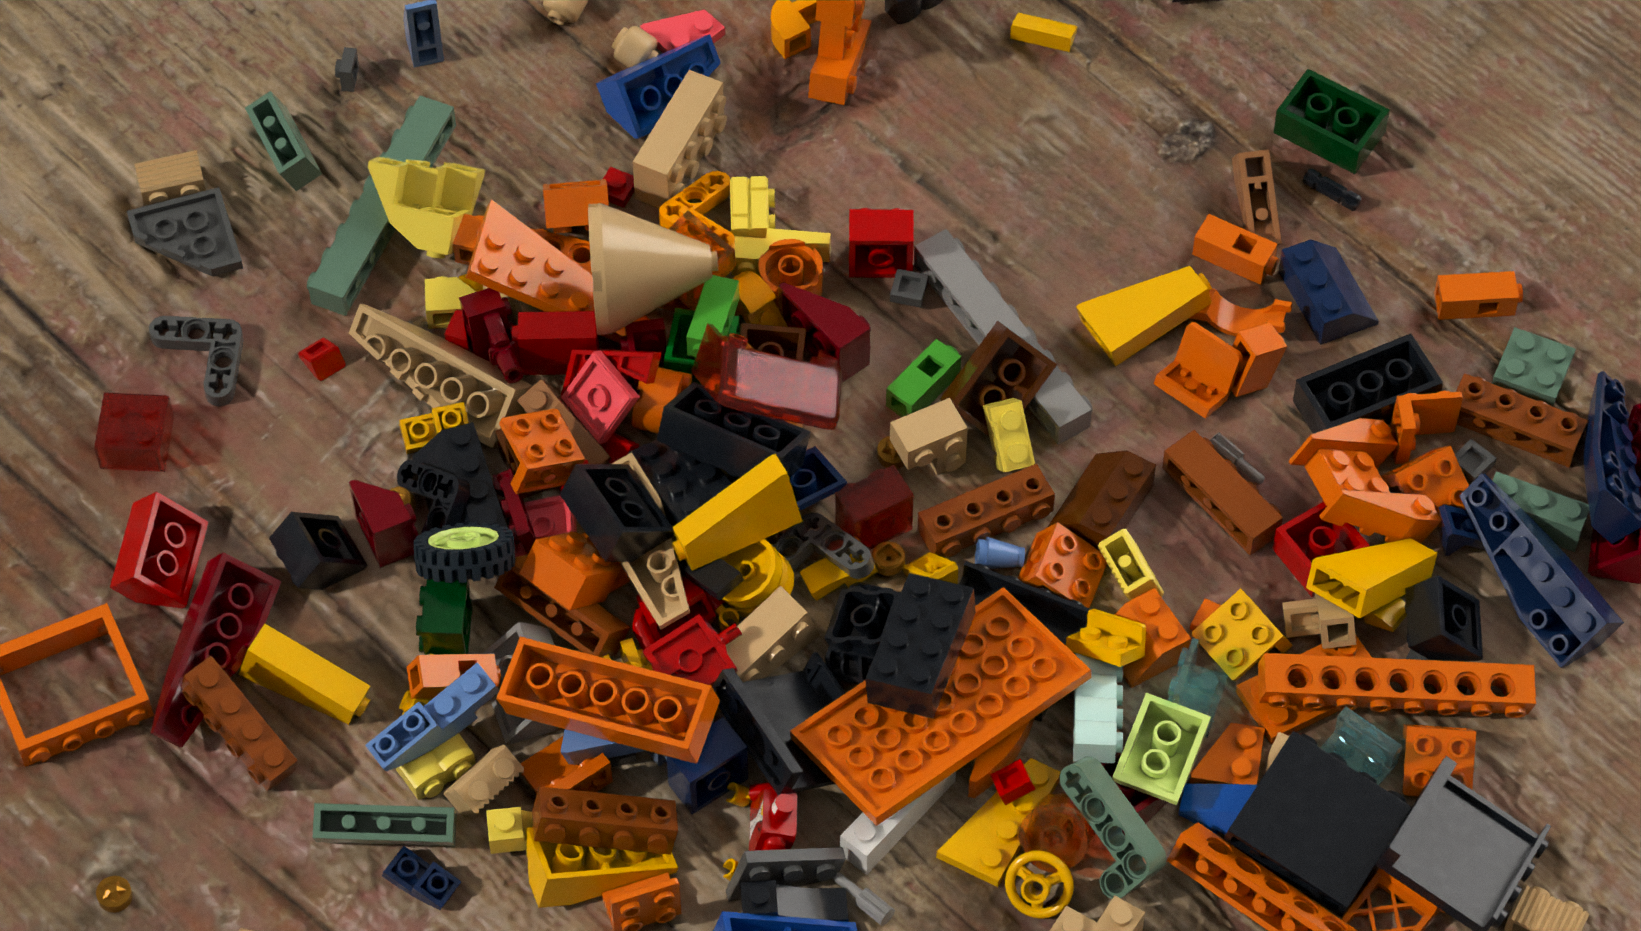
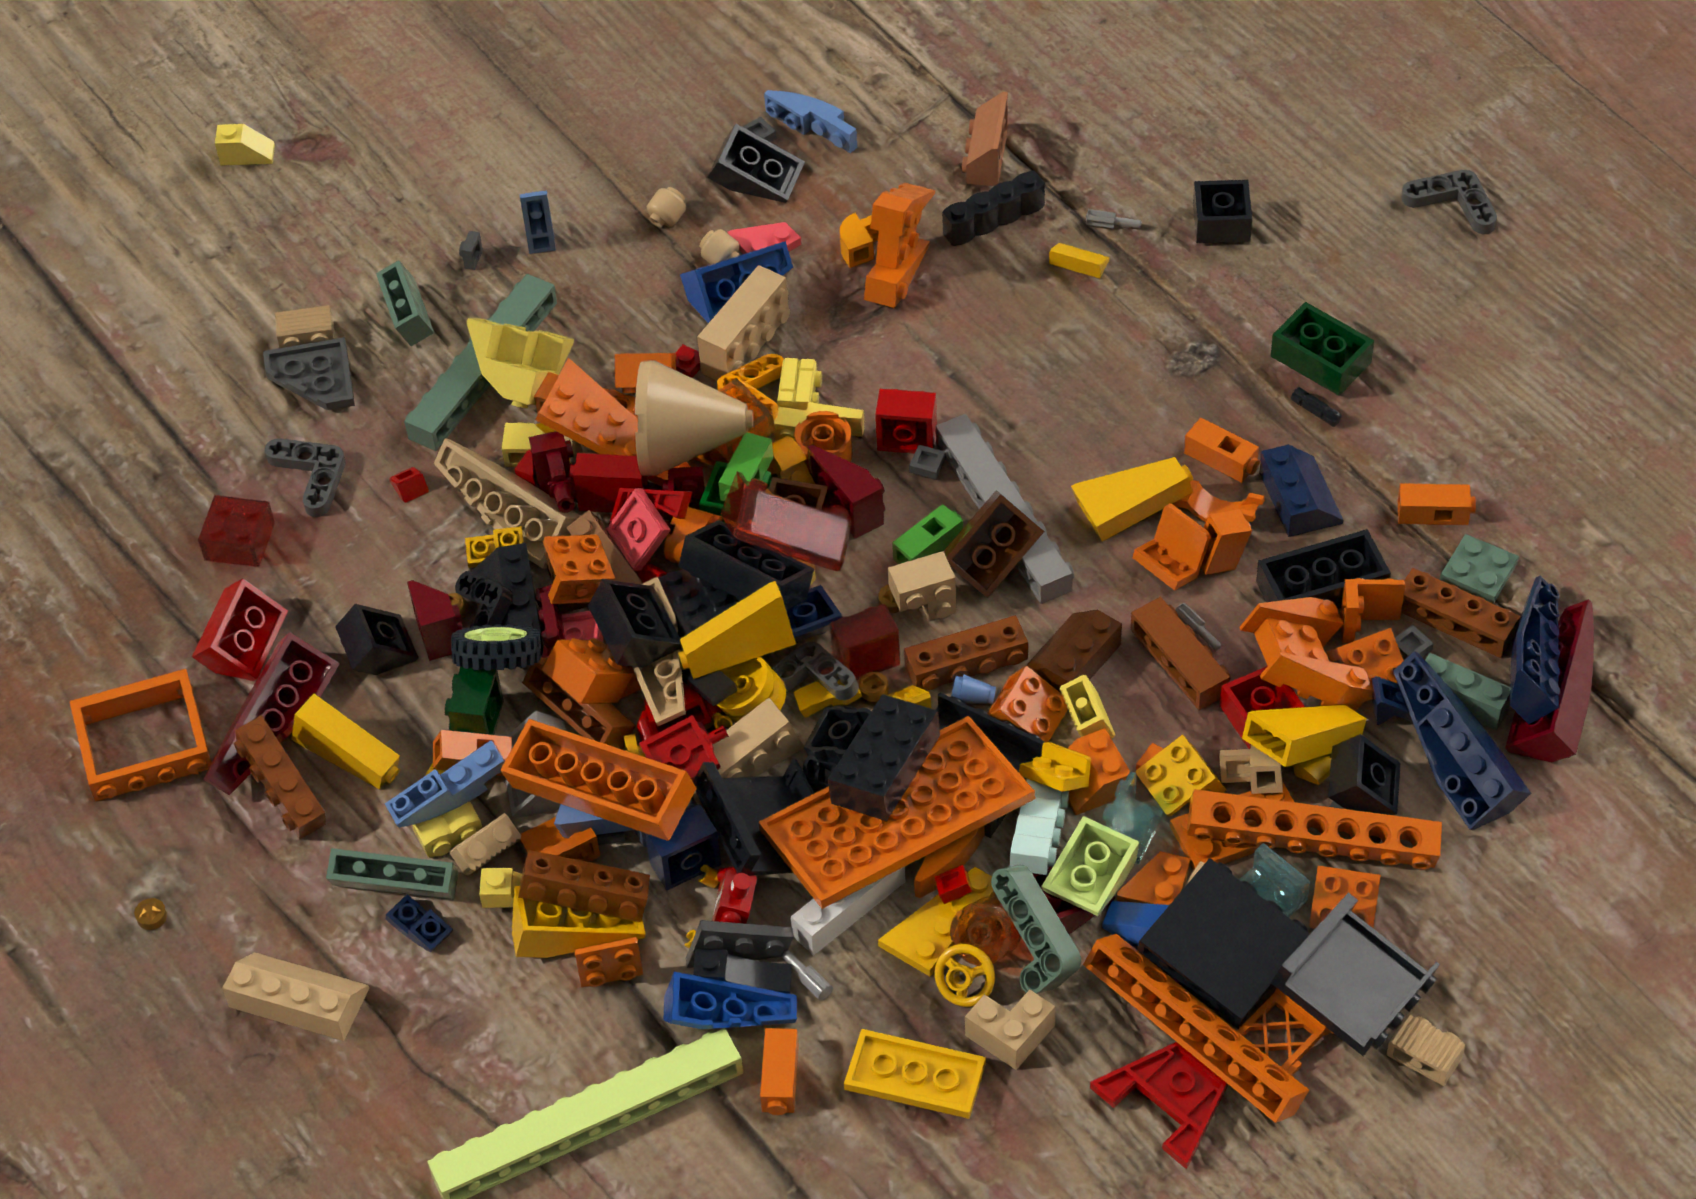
camera: 10 degrees right, 5 degrees down
light yellow brick [983,398,1035,472] -> none
medium nougat slope [1232,149,1282,244] -> none

